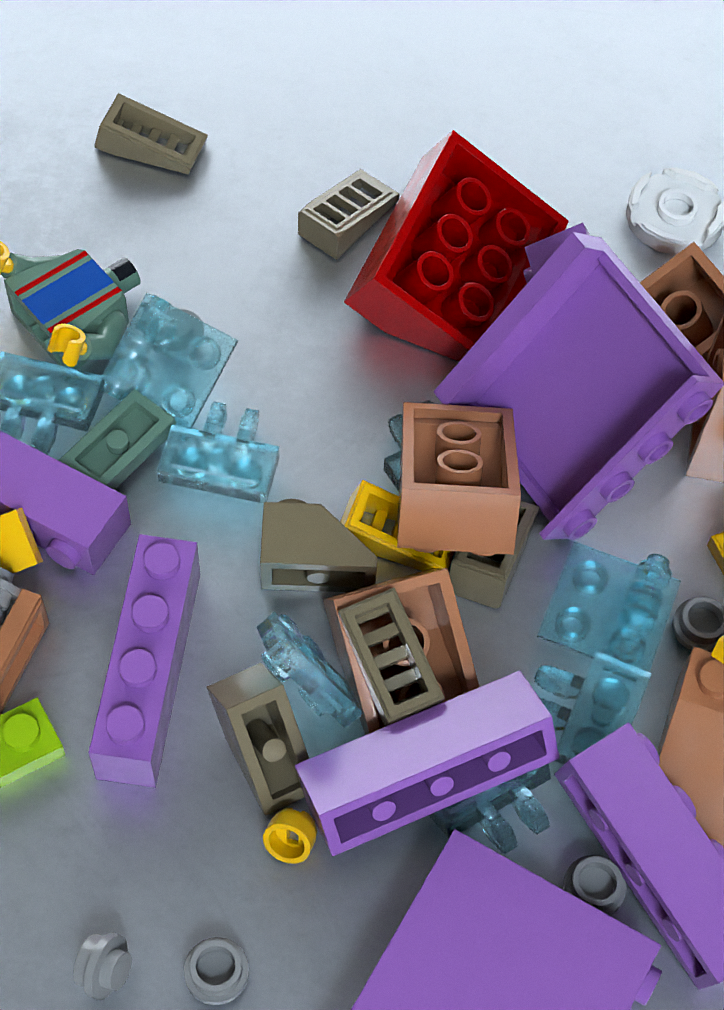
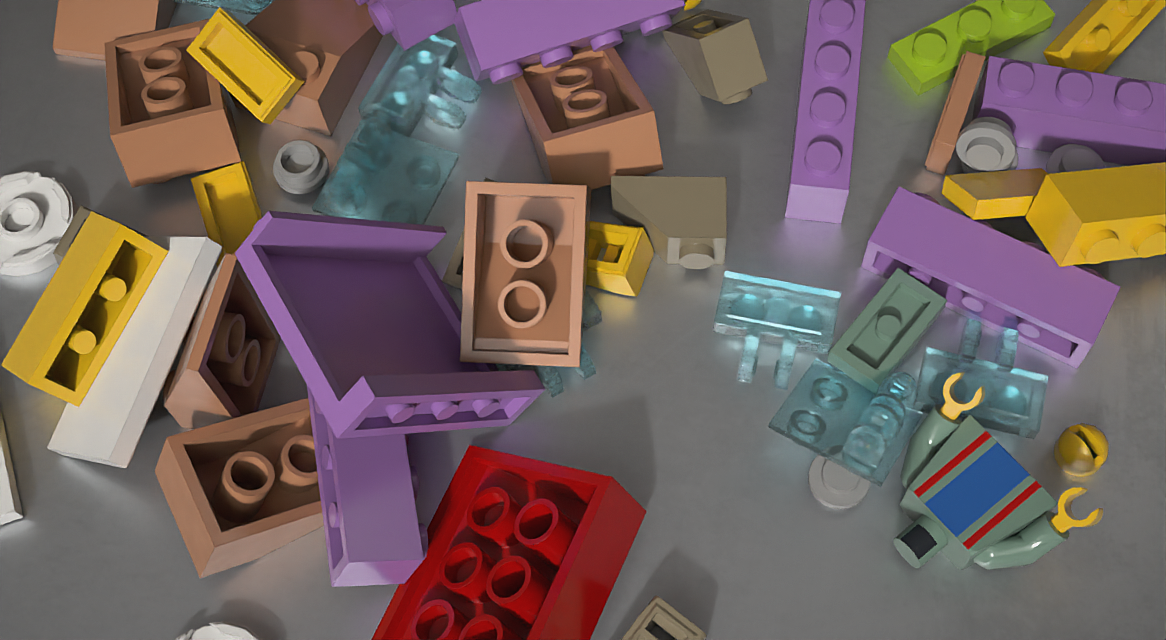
camera: 170 degrees left, 5 degrees up
clear light blue hinge [256,611,363,728] -> none
dark tan slope [338,588,445,727] -> none

